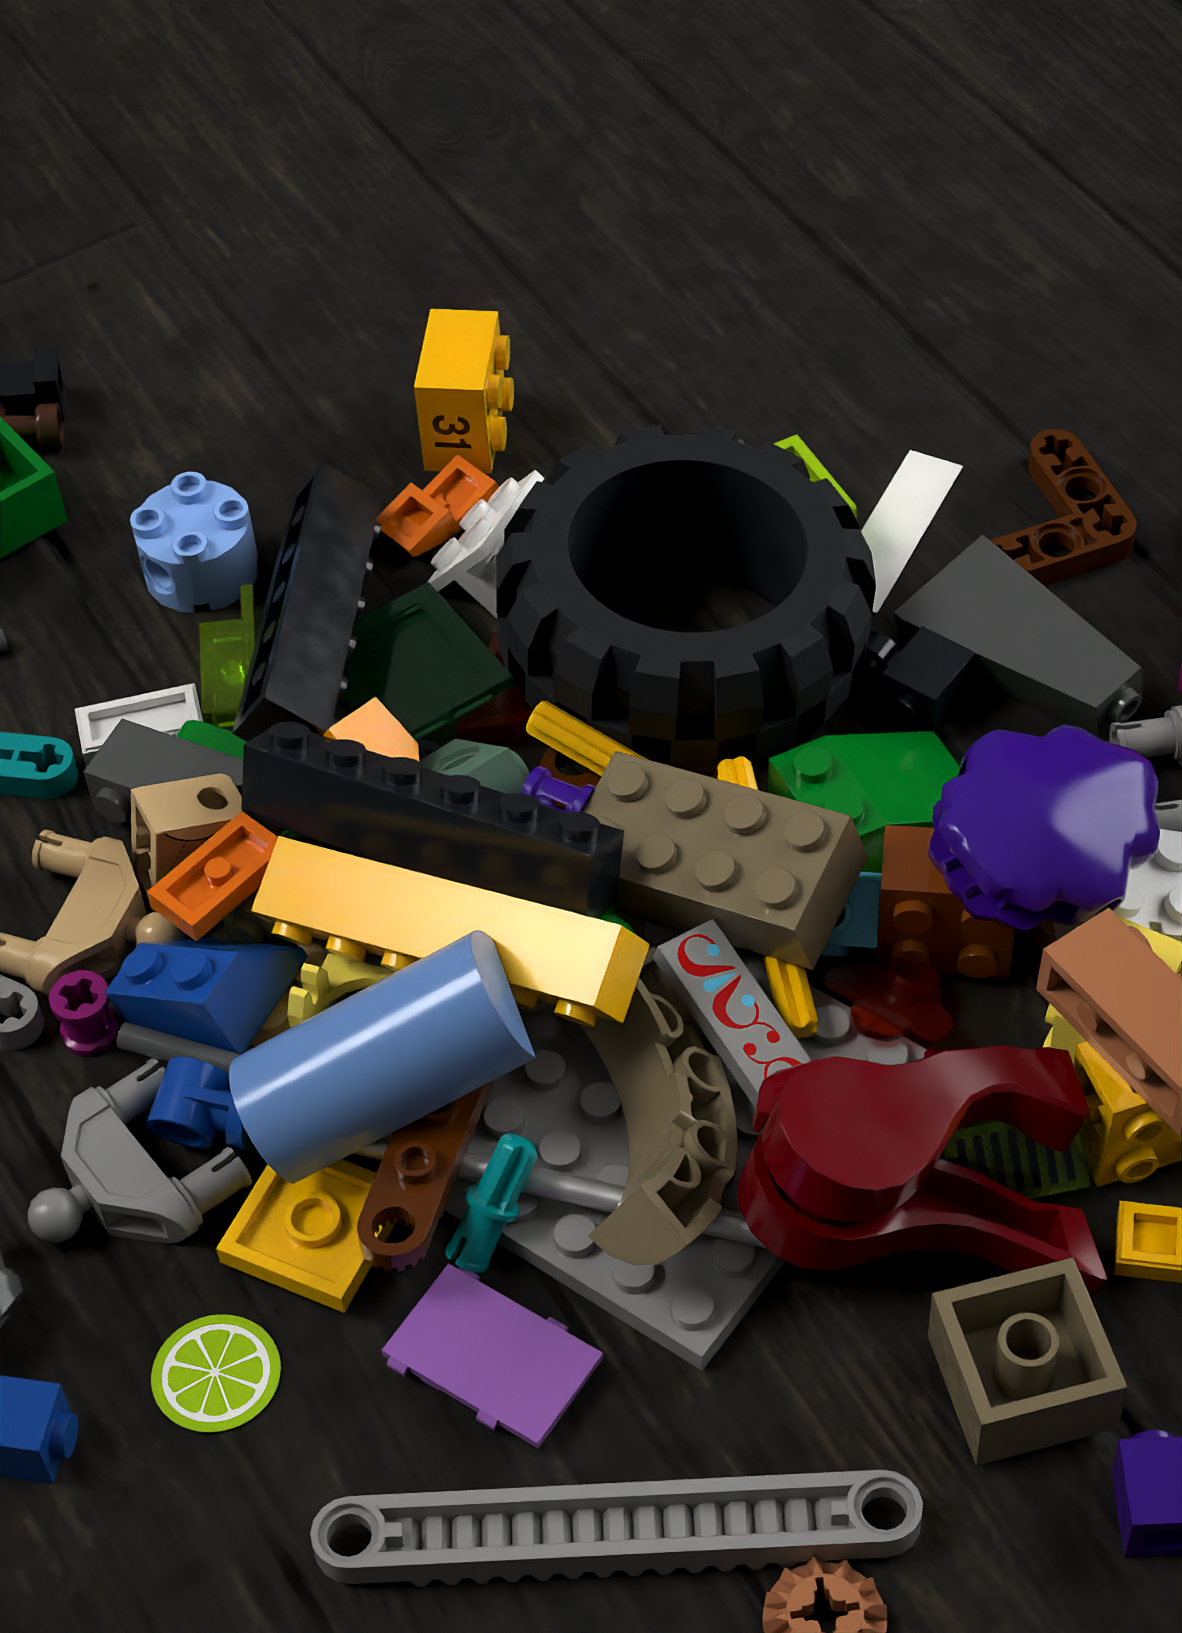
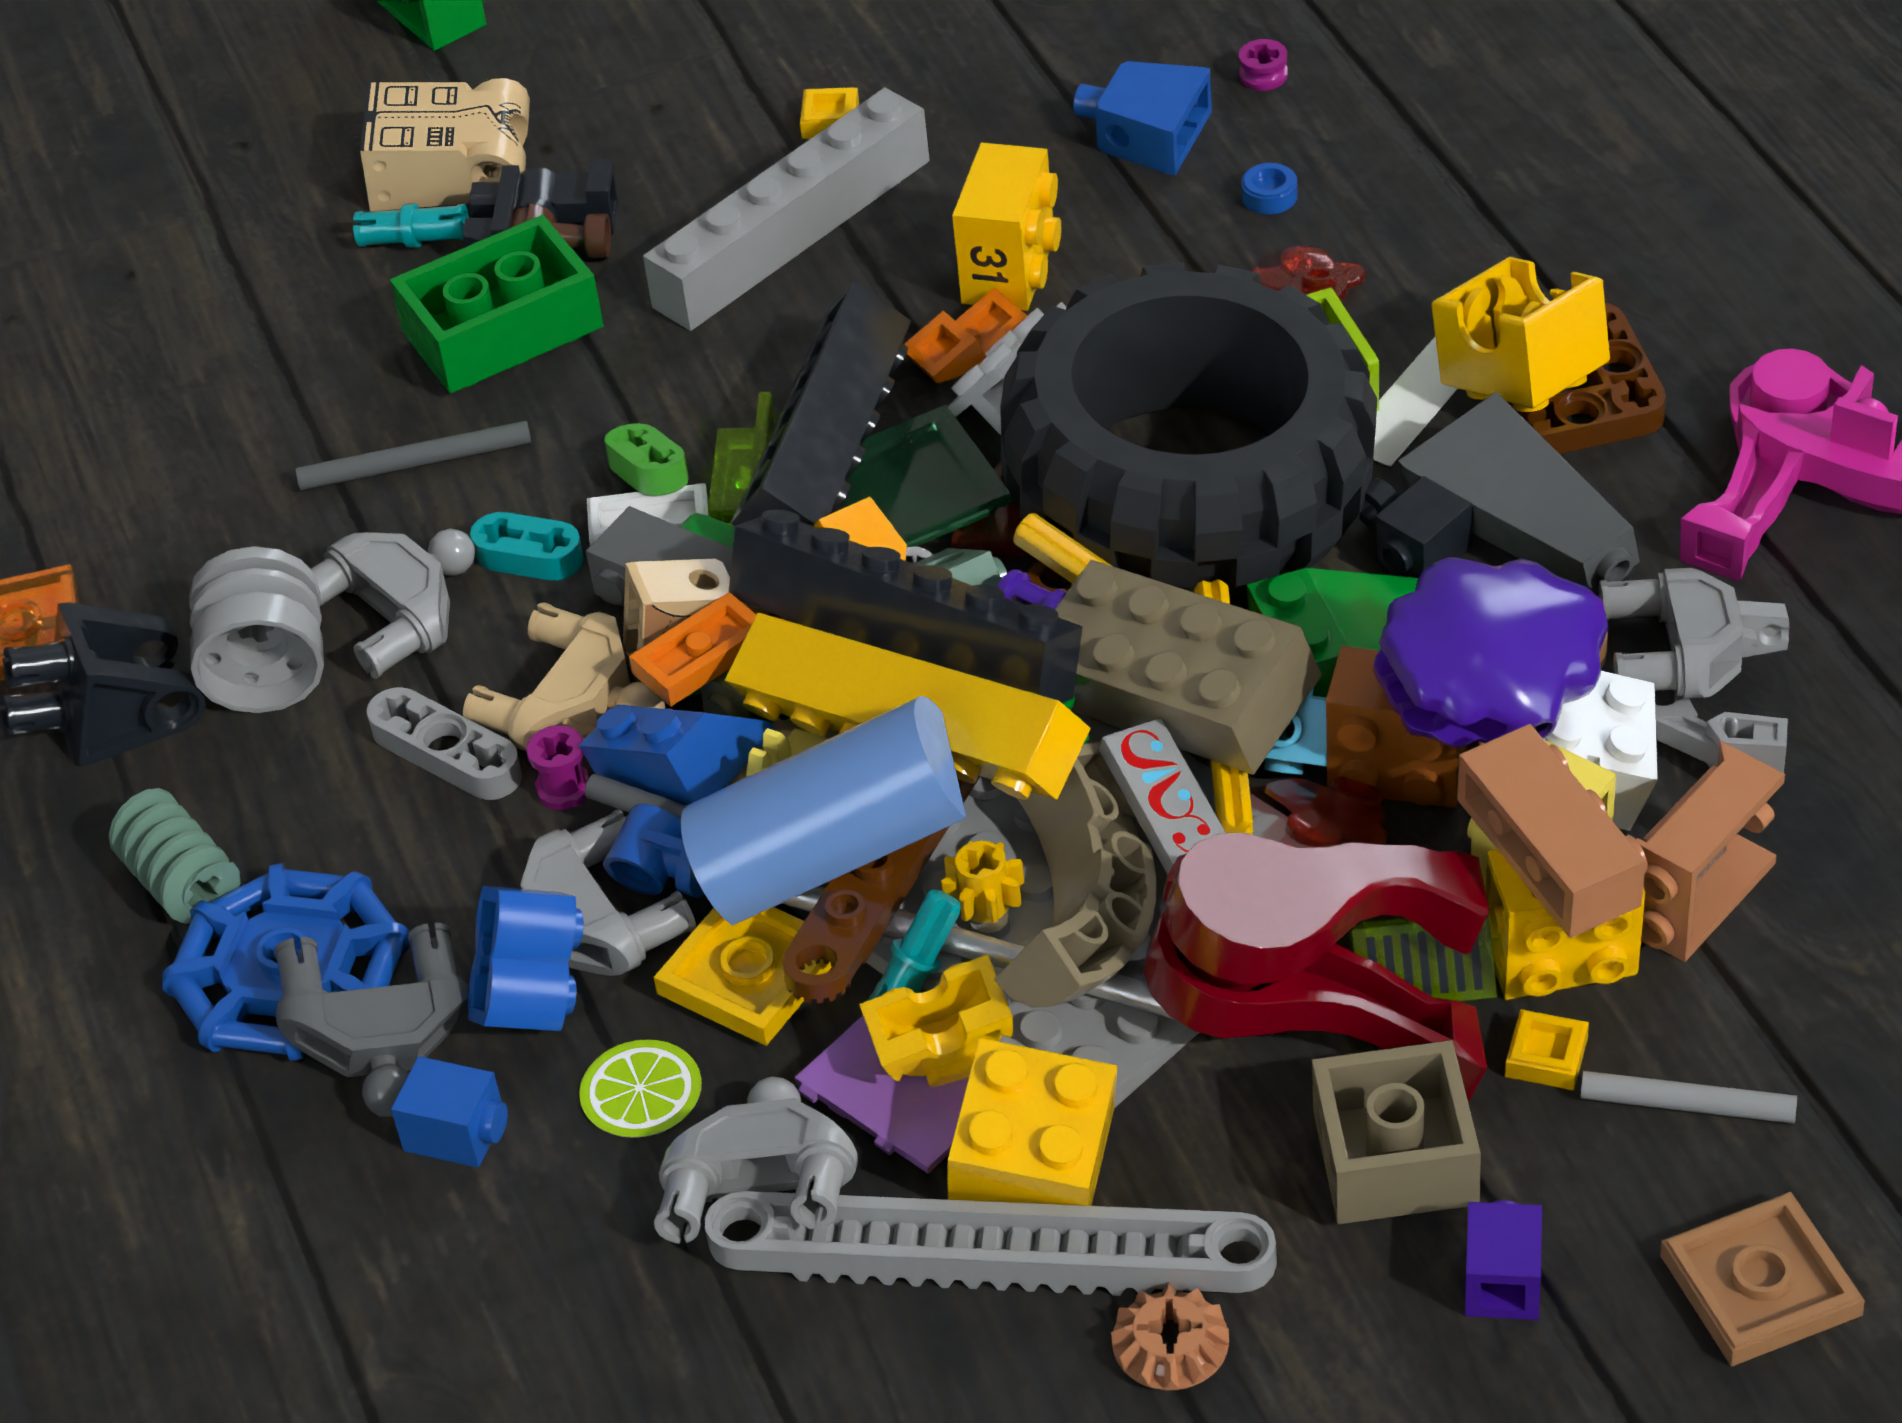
camera: 10 degrees right, 5 degrees down
light blue brick [130,472,259,613] -> none
none -> blue brick [468,886,584,1031]
none -> bright green beam [604,423,689,496]
none -> light grey brick [643,87,930,331]
none -> light grey connector [654,1076,858,1243]
none -> yellow tile [800,87,859,139]
none -> yellow cylinder [859,954,1013,1087]
none -> yellow gear [941,841,1024,923]
none -> yellow brick [948,1038,1118,1206]
none -> blue torso [1073,61,1212,175]
none -> magenta bush [1238,39,1288,91]
none -> blue tile [1241,163,1298,214]
none -> clear red plate [1250,245,1366,301]
none -> yellow piece [1432,256,1610,412]

